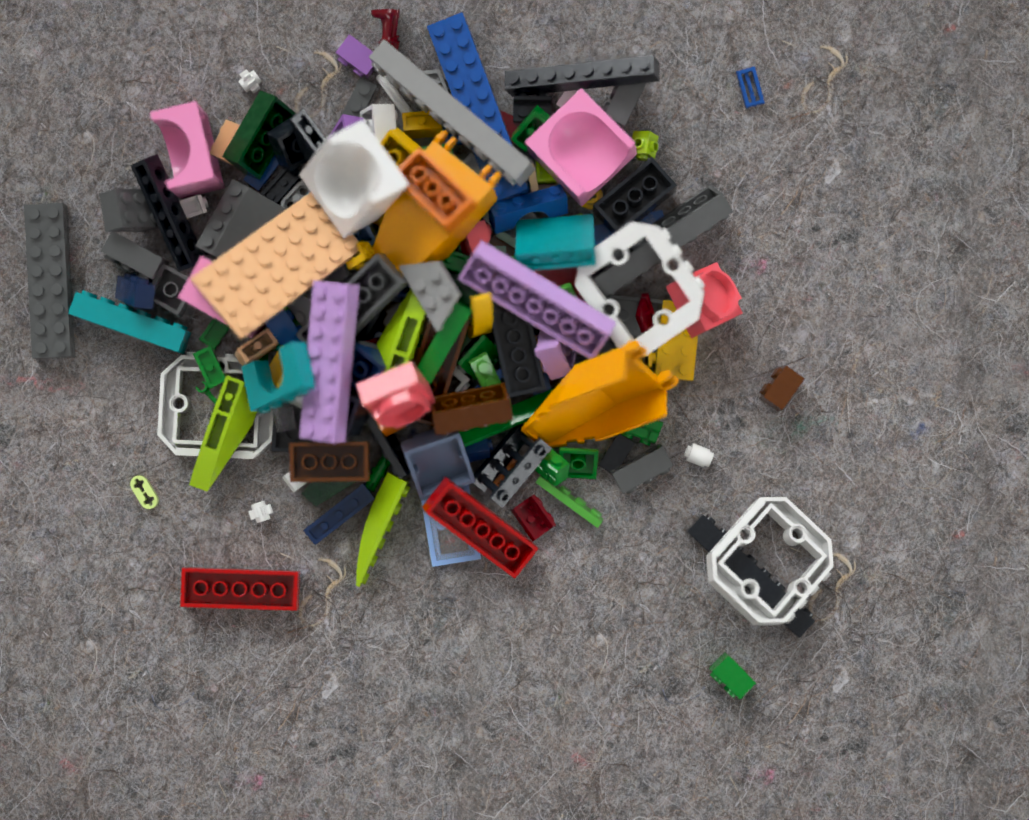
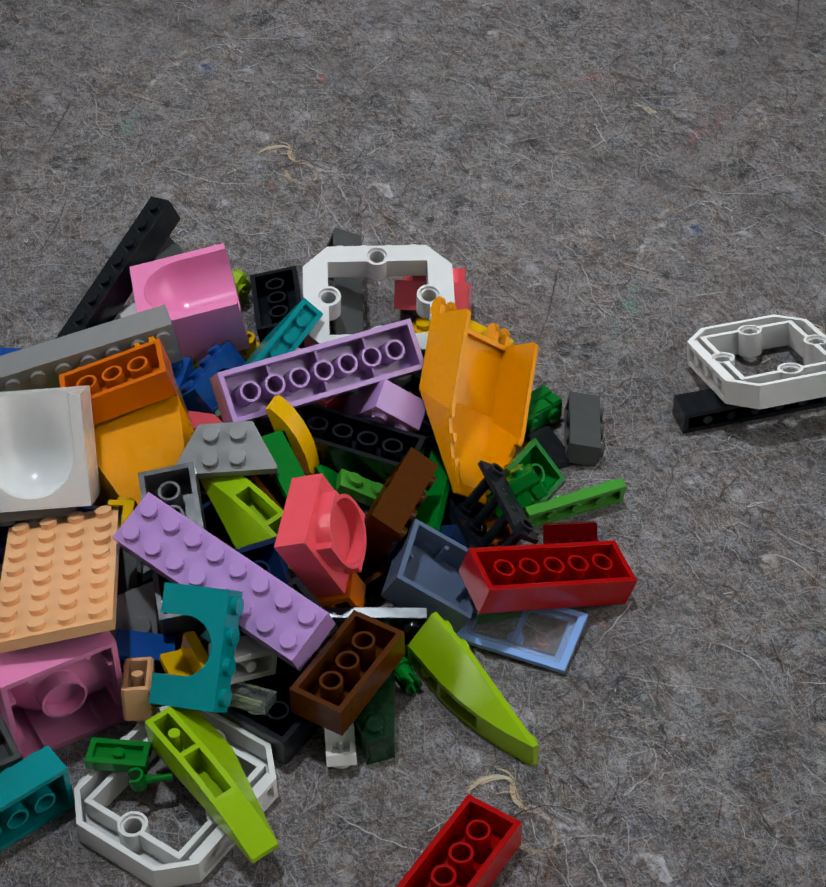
camera: 55 degrees left, 45 degrees down
green tile [199,318,230,350] -> none
white gear [248,501,273,523] -> none
dark blue plate [303,483,376,545] -> none
white brick [684,443,714,467] -> none
blue tile [736,66,765,109] -> none
reddish brown brick [759,365,805,411] -> none

